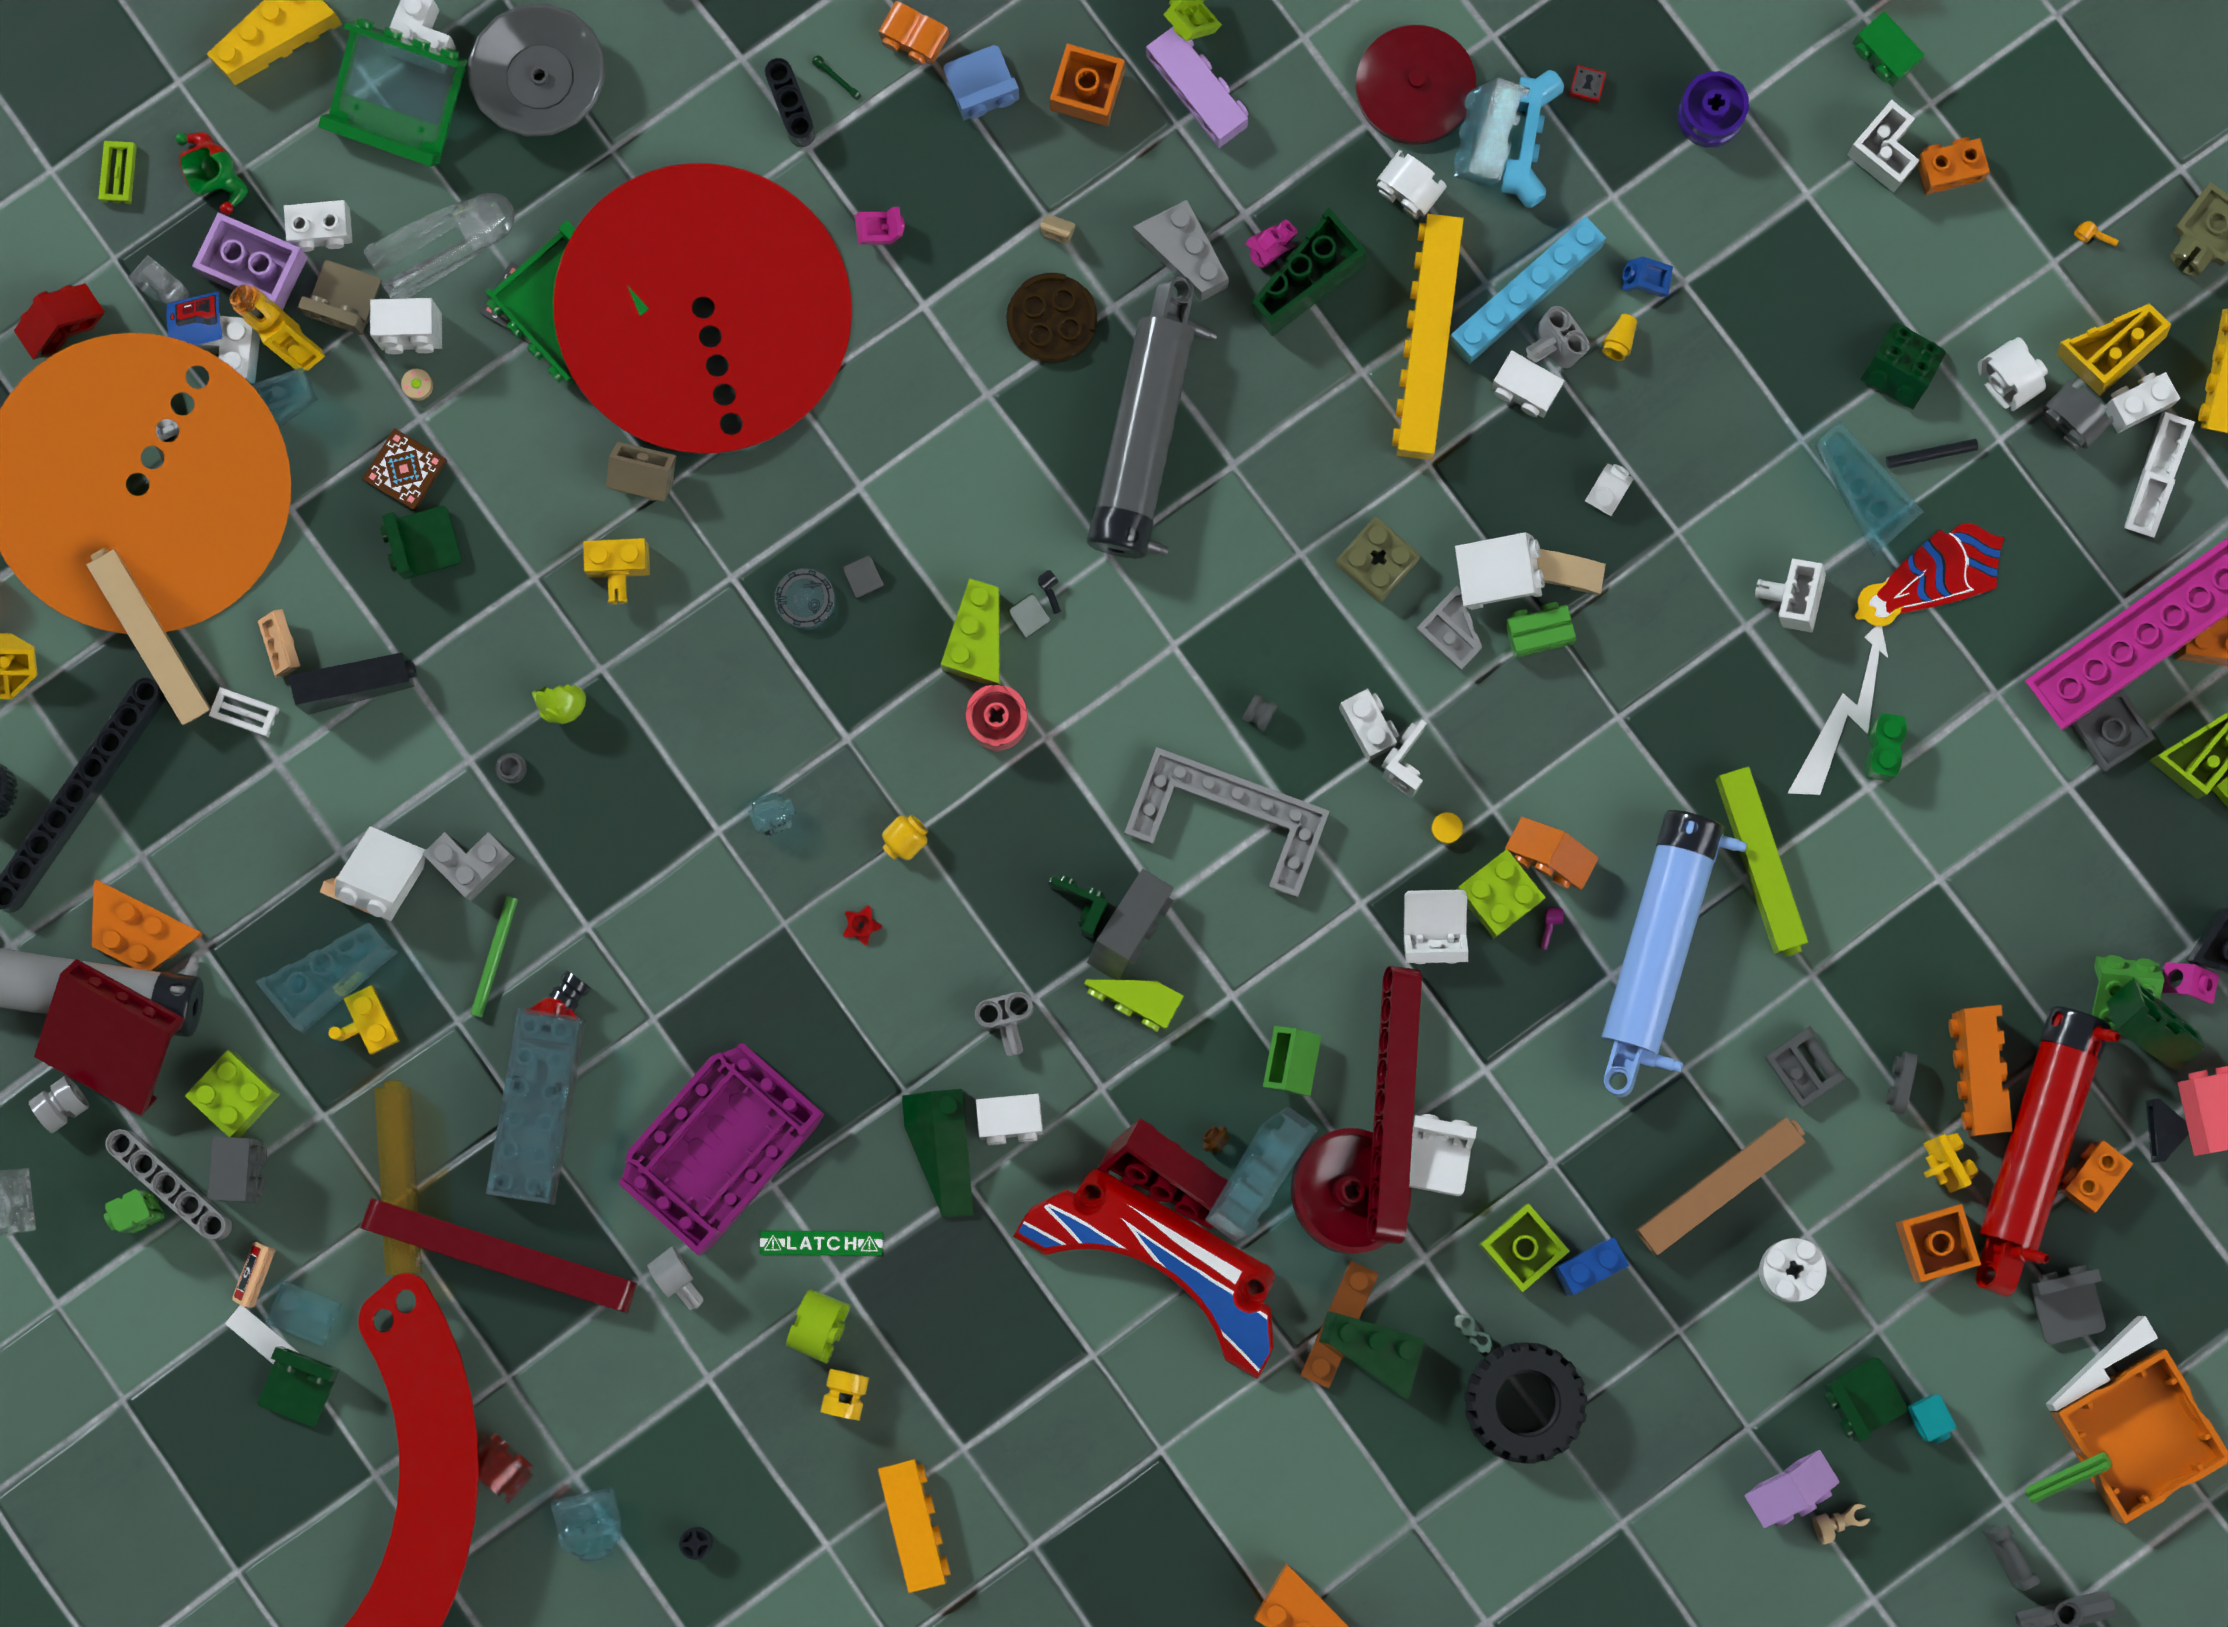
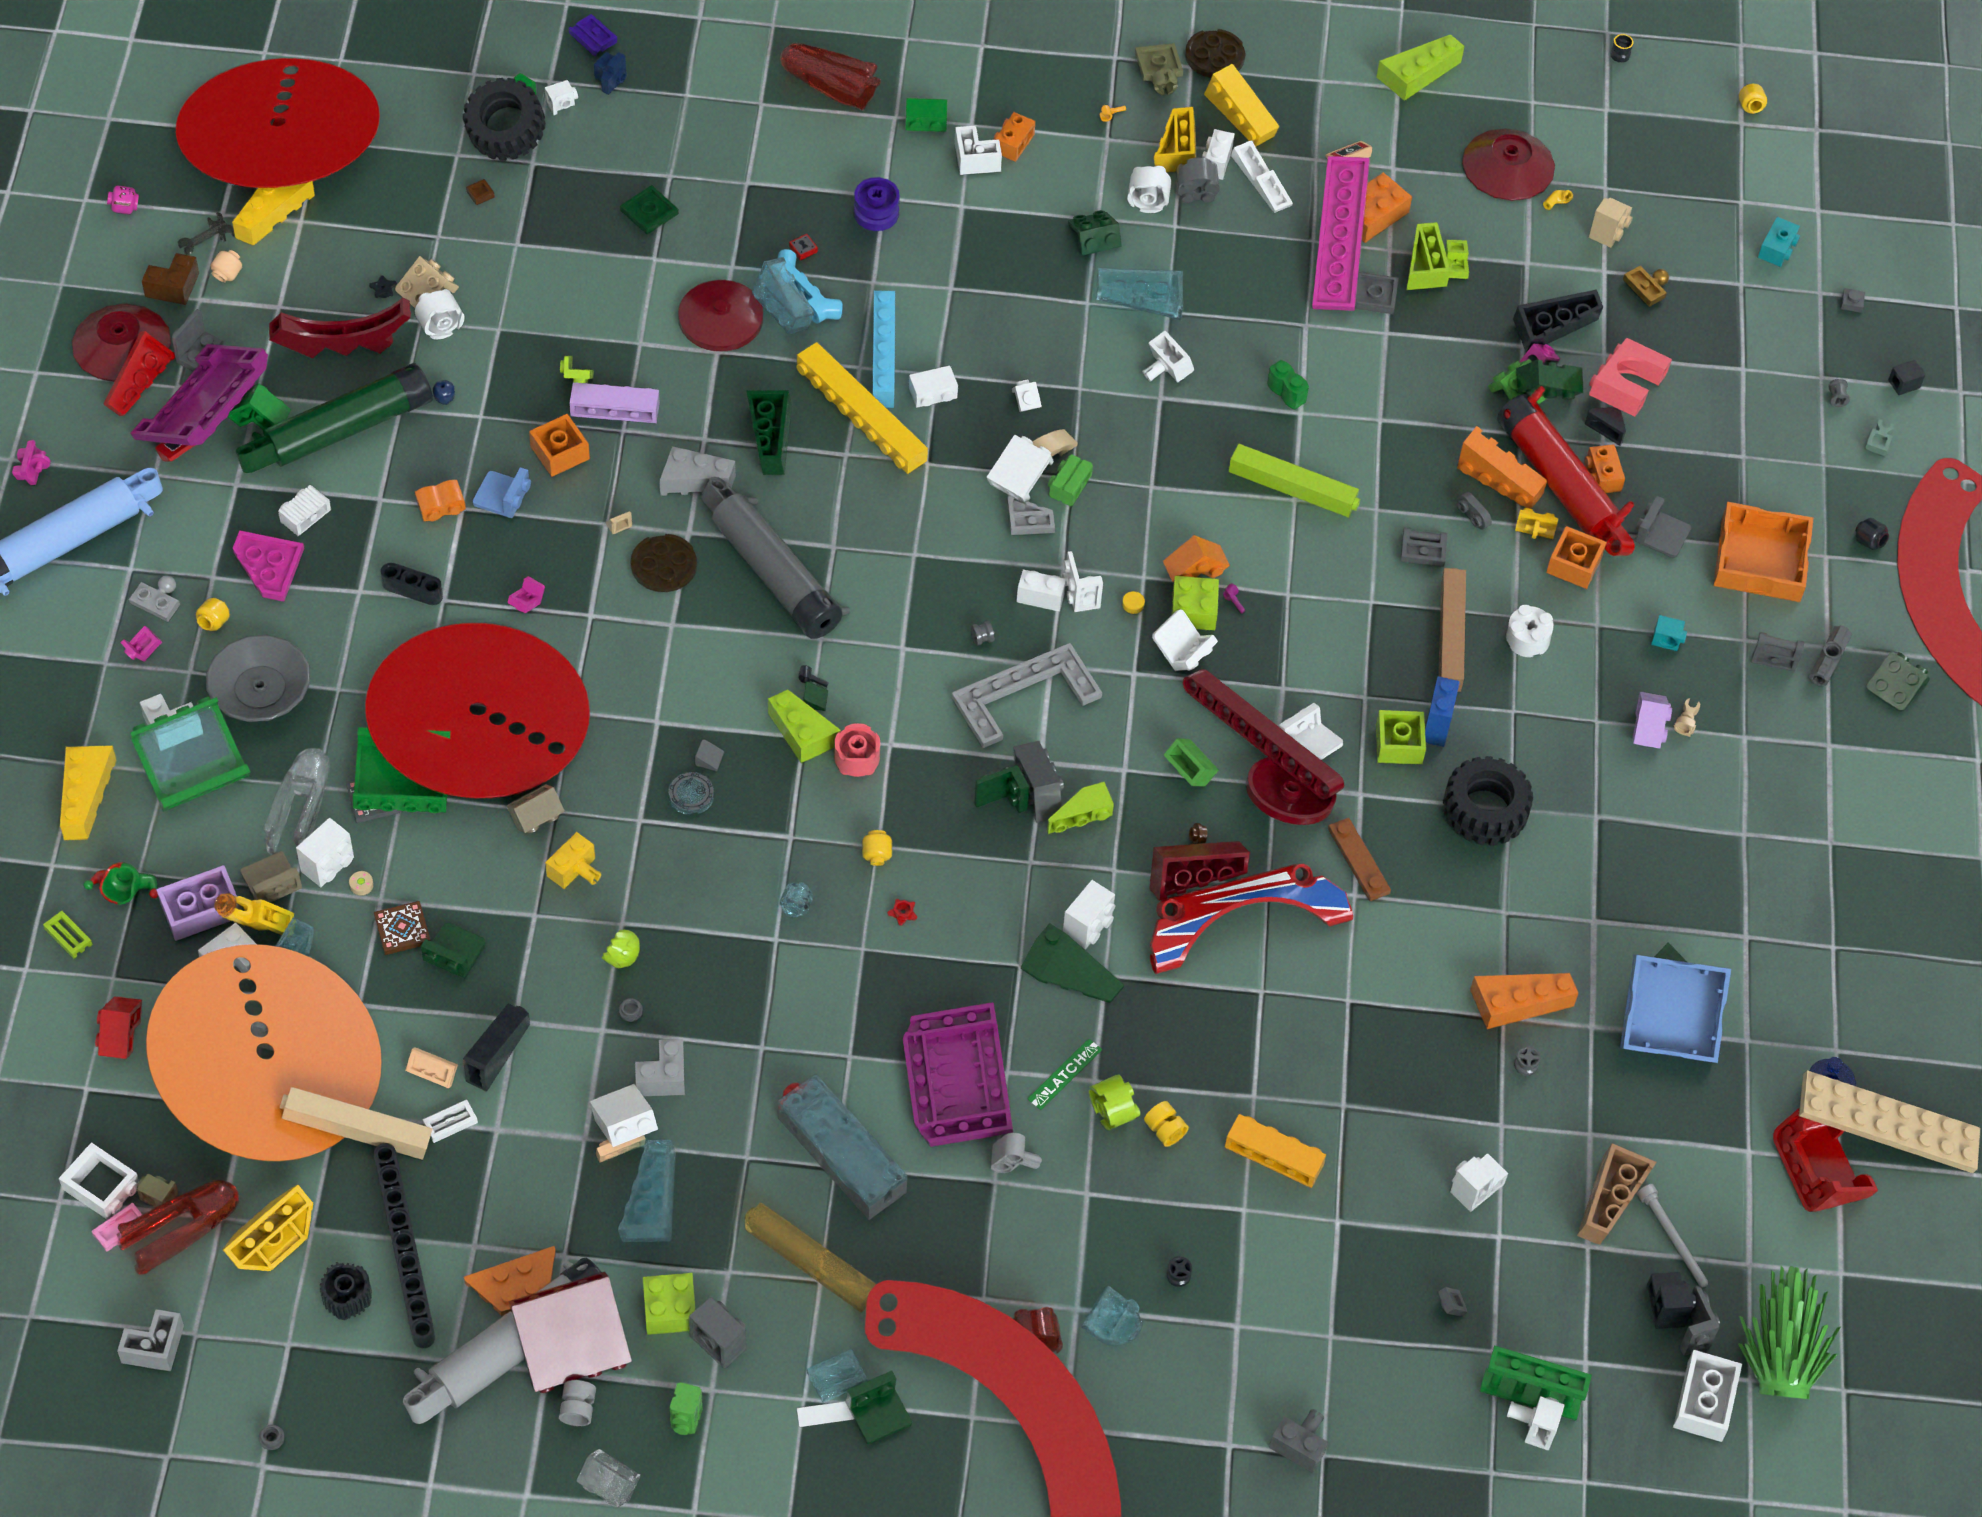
camera: 55 degrees left, 25 degrees down
light grey beam [105,1129,232,1240] -> none
clear leg [128,255,190,306] -> none
sticker [166,291,223,346] -> none
light nougat slope [232,1242,276,1307] -> none
white brick [284,200,352,252] -> none
yellow plate [328,985,400,1055] -> none
dark red beam [360,1198,638,1313] -> none
bright green bar [470,896,518,1018] -> none
black wheel [548,970,592,1012] -> none
dark green hinge [812,55,861,100] -> none
light grey beam [975,992,1033,1056] -> none
clear light blue wedge [1205,1106,1318,1242] -> none
dark pink hips [1245,219,1298,268] -> none
dark green wedge [1319,1311,1425,1400] -> none
olive brick [1336,517,1420,603] -> none
white brick [1377,150,1447,220] -> none
sand green piece [1454,1314,1492,1354] -> none
light grey beam [1526,306,1590,368] -> none
light blue piece [1601,810,1747,1098] -> none
yellow cone [1602,314,1638,361] -> none
blue bracket [1622,256,1673,297] -> none
white sticker [1788,626,1888,795] -> none
dark green bracket [1823,1357,1907,1442] -> none
red sticker [1855,523,2005,626] -> none
black bar [1886,438,1978,469] -> none
bright green axle [2025,1452,2112,1503] -> none
white slope [2046,1316,2158,1411] -> none

